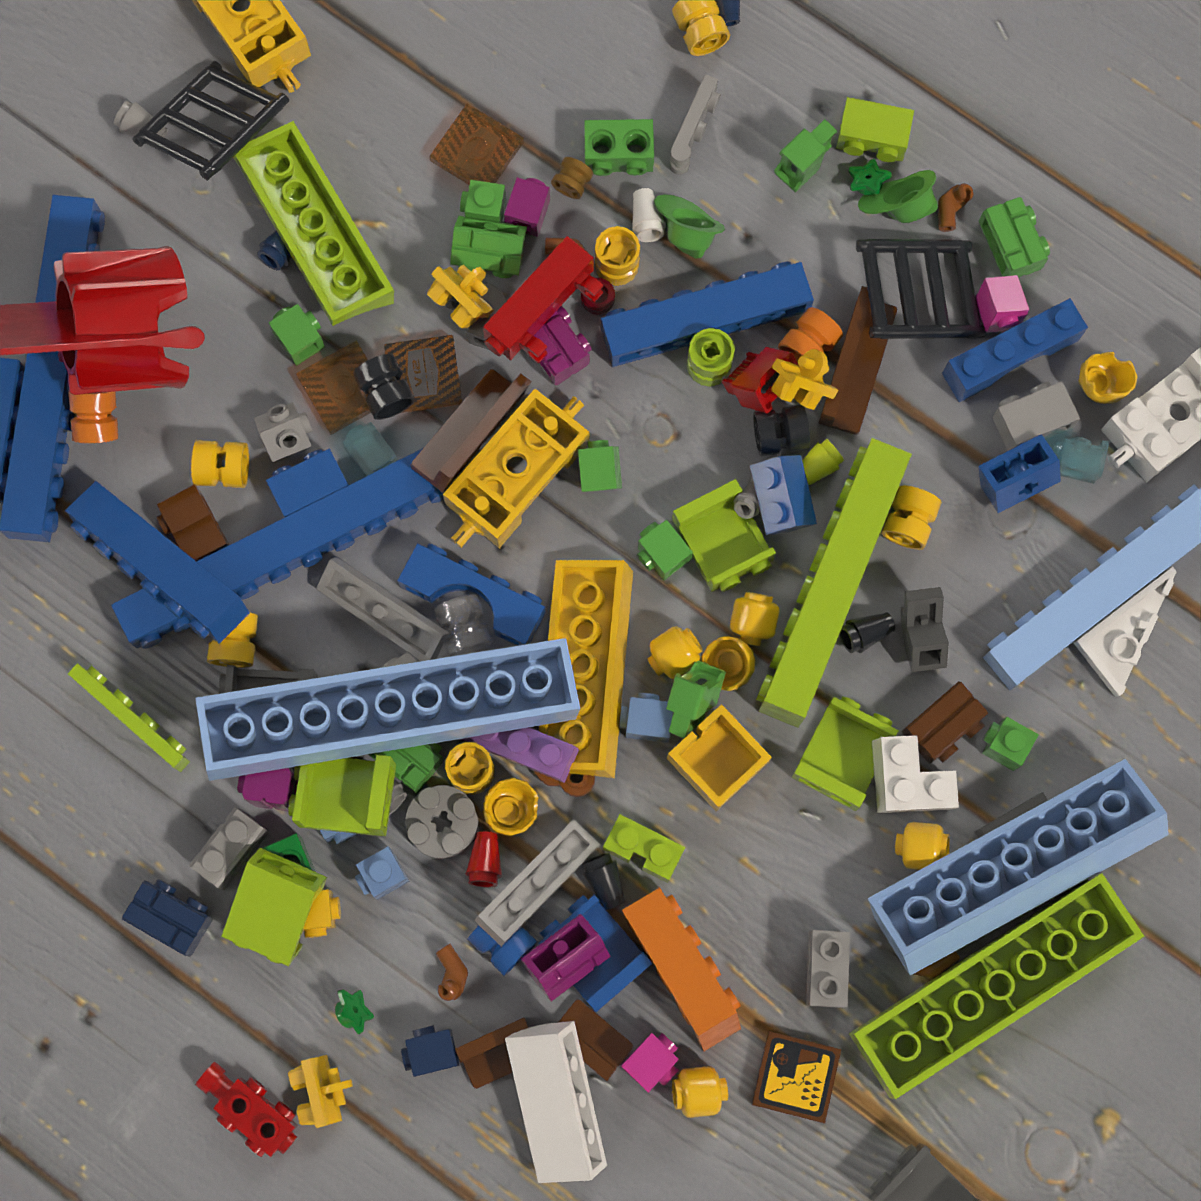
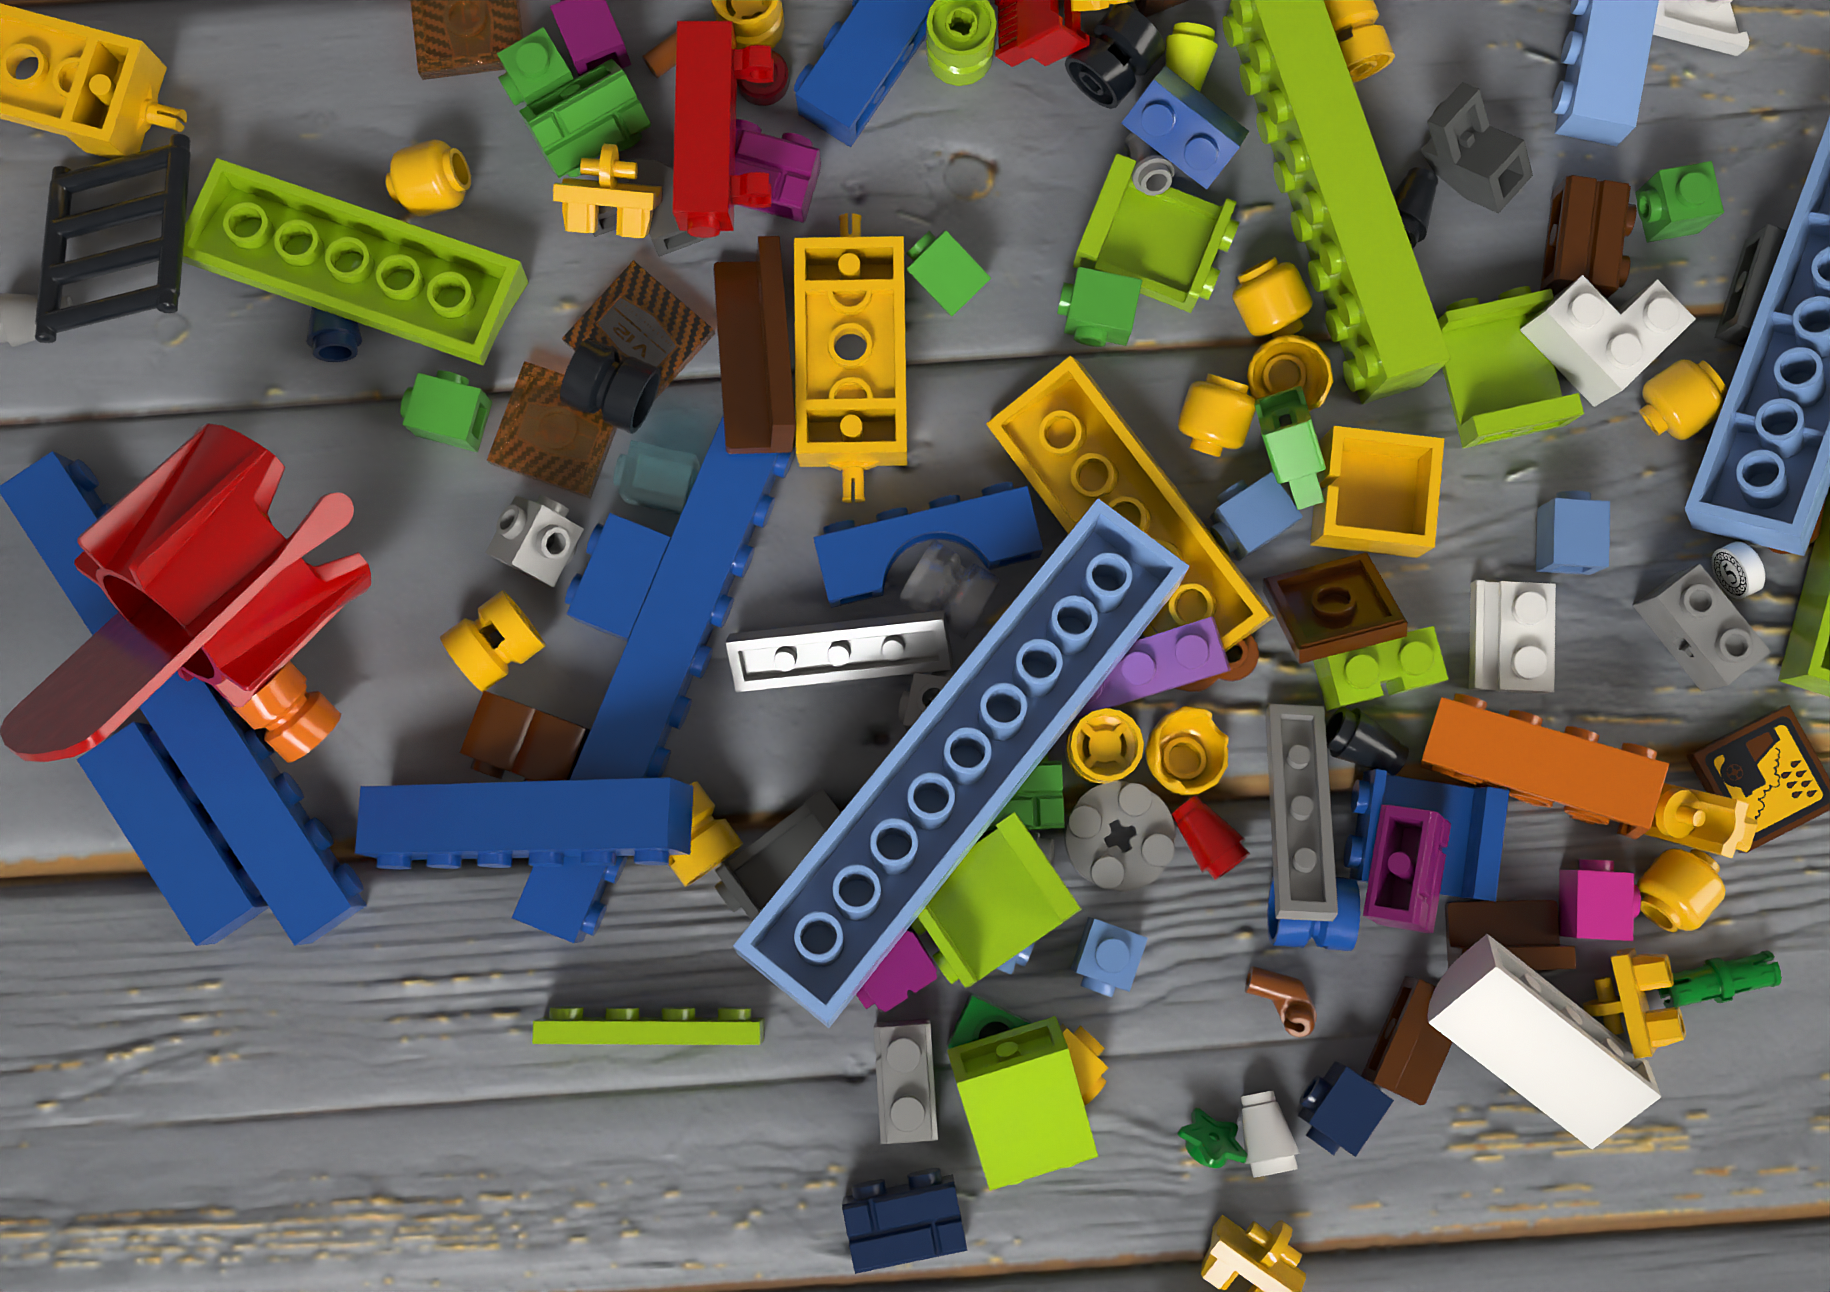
camera: 40 degrees left, 5 degrees up
none -> yellow head [386,139,471,217]
none -> white cone [1241,1090,1300,1178]
none -> reddish brown tile [1263,552,1408,664]
none -> white plate [1469,580,1556,694]
none -> medium blue brick [1536,491,1610,575]
none -> yellow hips [1583,947,1686,1059]
none -> yellow hips [1644,783,1758,858]
none -> green pin [1658,950,1782,1008]
none -> white tile [1711,541,1765,599]

